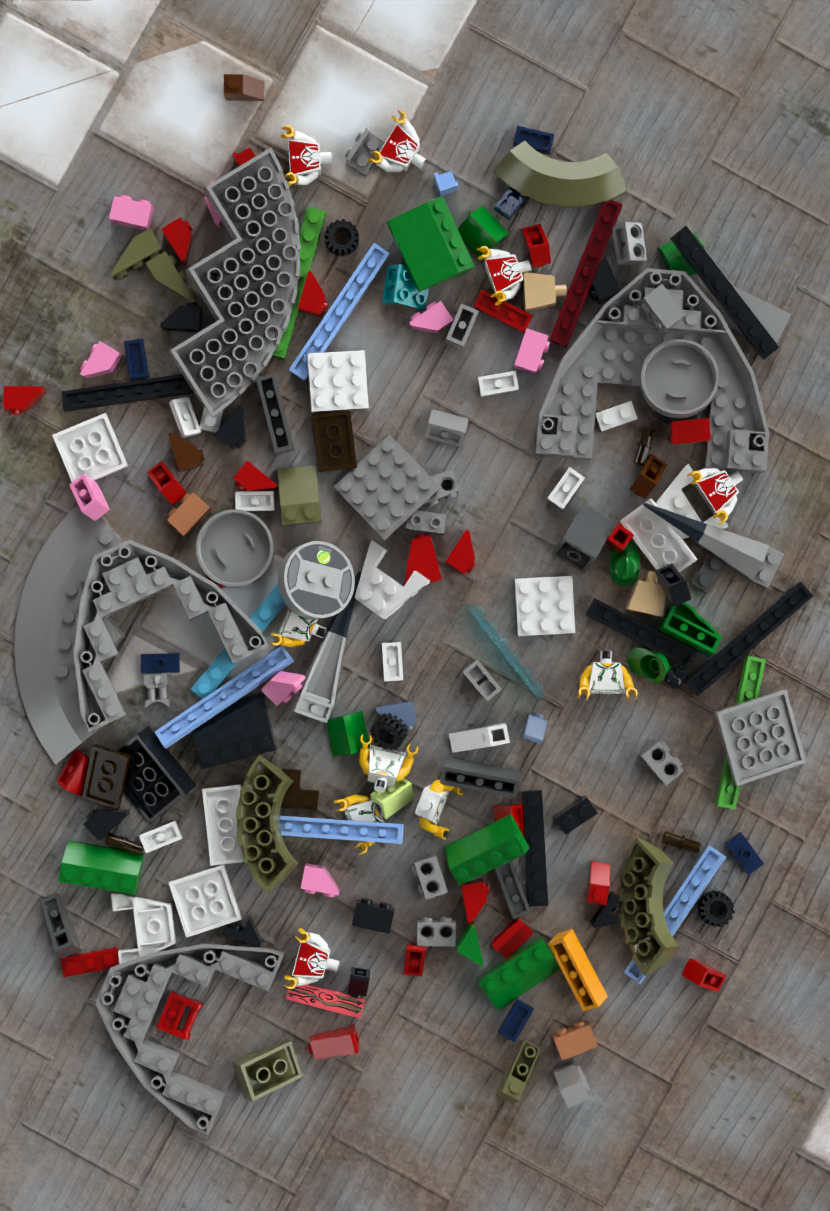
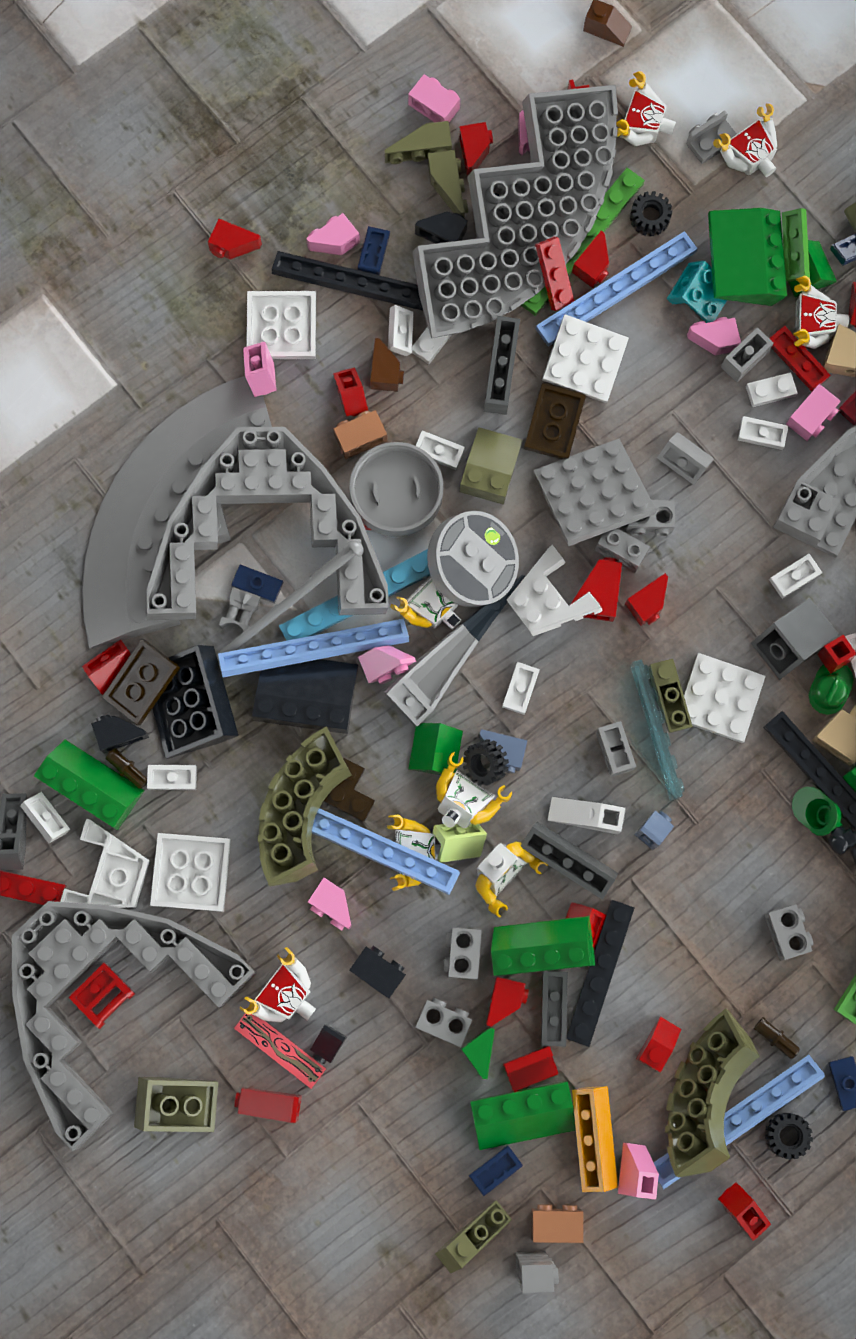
camera: 20 degrees right, 10 degrees down
white plate [202,784,245,866] -> none
black slope [215,405,246,450] -> none
black slope [223,916,262,947] -> none
red slope [233,460,278,492] -> none
red slope [403,944,426,976] -> none
light blue panel [433,171,458,197] -> none
black brick [553,795,598,835] -> none
torso [577,651,637,701] -> none
black slope [590,891,622,928] -> none
none -> white plate [20,792,70,843]
none -> light grey bar [216,541,363,661]
none -> plate [535,237,574,311]
none -> bright pink slope [618,1143,659,1199]
none -> olive slope [647,659,693,733]
none -> white plate [746,372,798,407]
none -> bright green plate [782,208,810,282]

